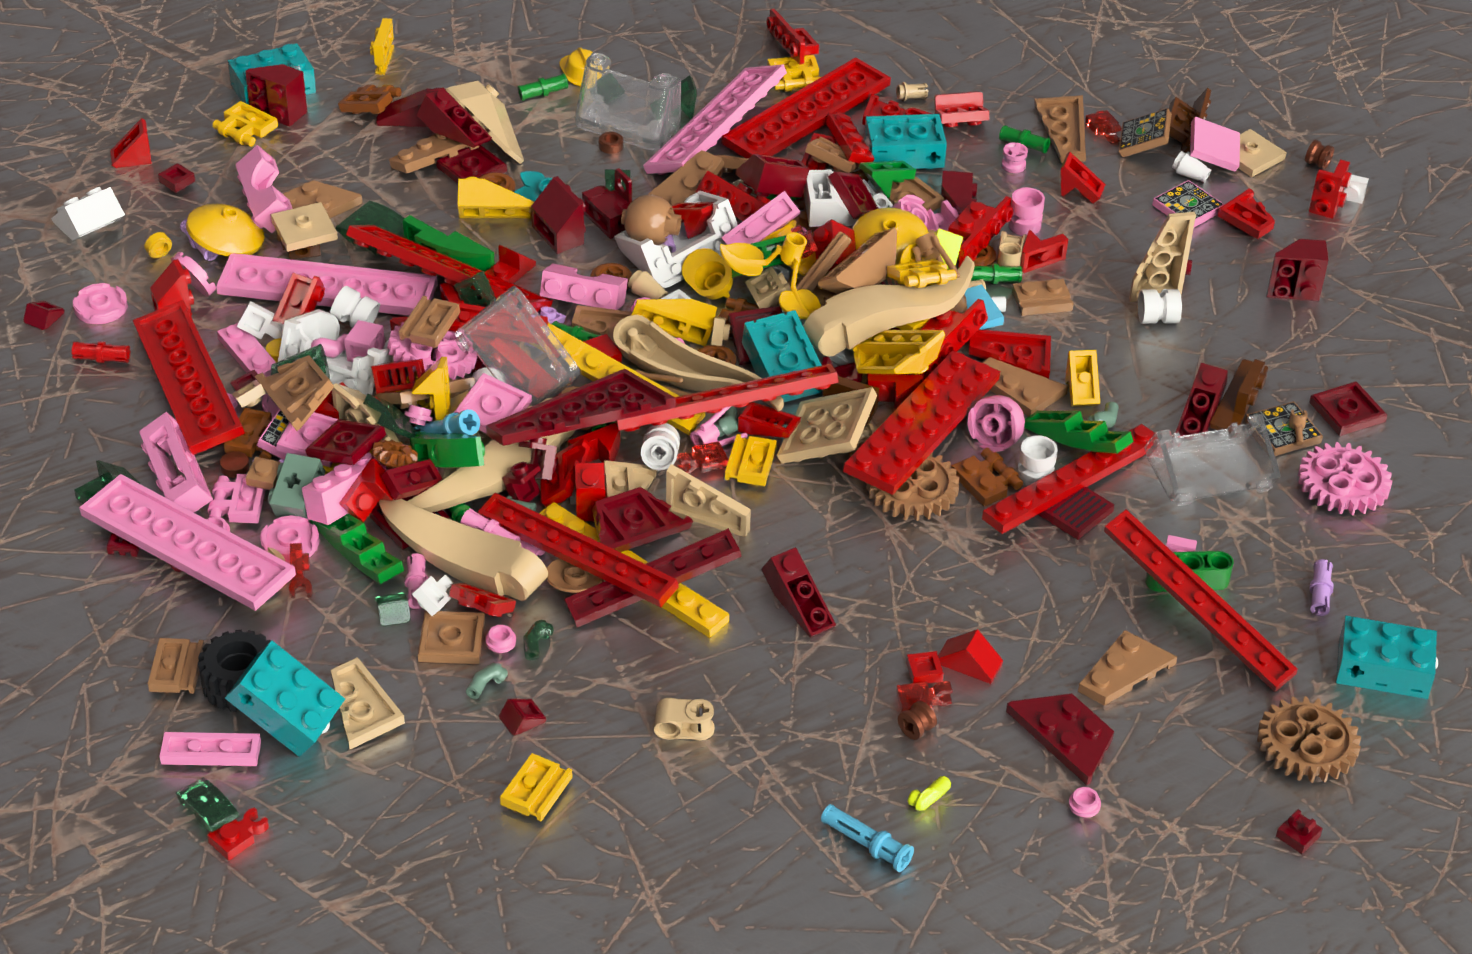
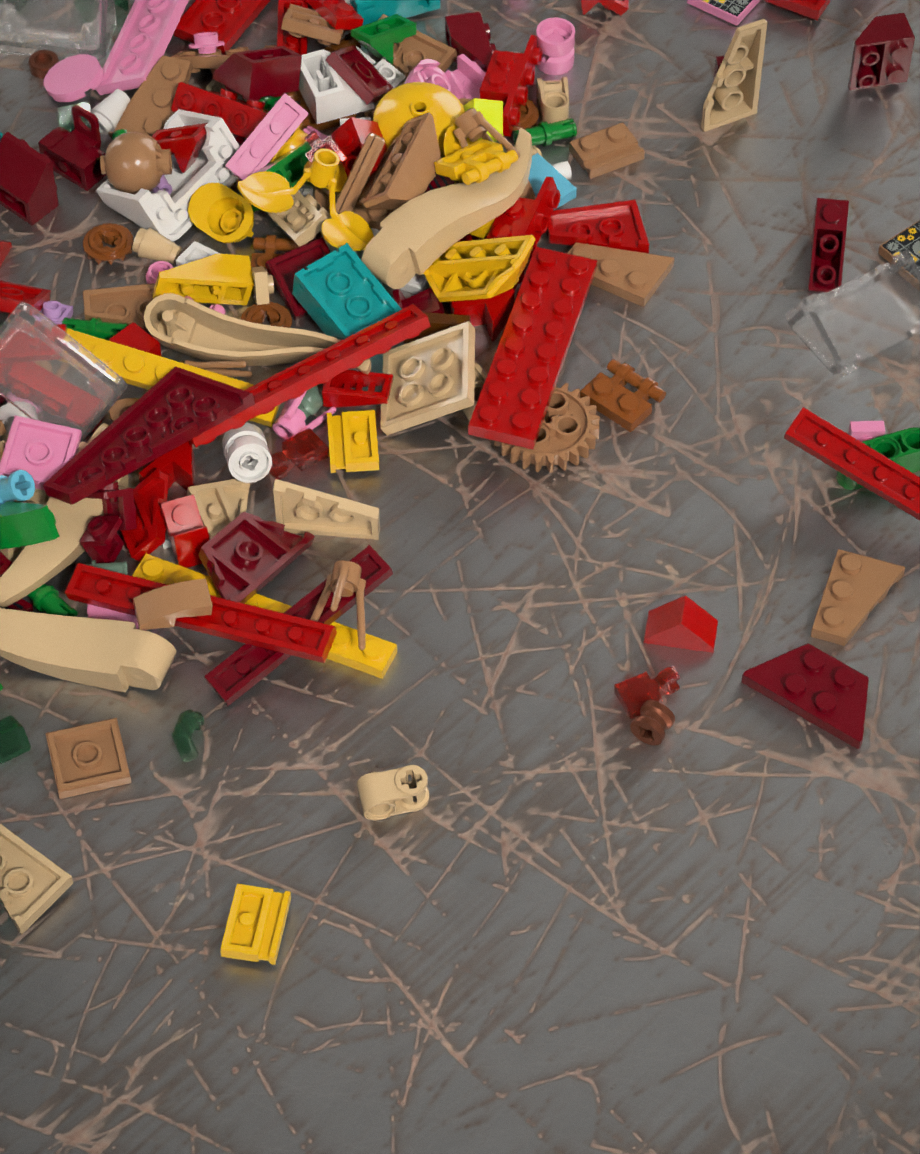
camera: 15 degrees left, 10 degrees up
bright pink pin [405,553,428,609] -> none
white plate [412,574,453,616] -> none
red wing [449,583,516,617] -> none
bright pink pin [460,508,520,541] -> none
sand green arm [466,662,508,699] -> none
bright pink plate [486,625,516,653] -> none
dark red slope [499,699,547,735] -> none
bright pink arch [540,263,628,310] -> none
medium nougat dish [547,558,604,593] -> none
dark red slope [761,547,837,638] -> none
medium azure pin [821,804,914,872] -> none
red plate [906,651,944,685] -> none
neon yellow arm [907,776,951,811] -> none
bright pink cylinder [967,395,1025,452] -> none
red plate [982,424,1162,534] -> none
white wheel [1017,436,1058,487] -> none
red slope [1020,230,1068,274] -> none
green slope [1024,410,1133,454] -> none
dark red tile [1038,487,1114,540] -> none
yellow slope [1065,350,1100,407] -> none
bright pink plate [1068,787,1101,817] -> none
sand green arm [1087,402,1119,429] -> none
white wheel [1138,289,1182,324] -> none
reddish brown bracket [1209,359,1268,435] -> none
none -> bright pink tile [44,54,103,102]
none -> white cone [88,89,130,135]
none -> medium nougat slope [133,579,213,630]
none -> bright pink plate [189,32,224,54]
none -> medium nougat plant [310,560,366,650]

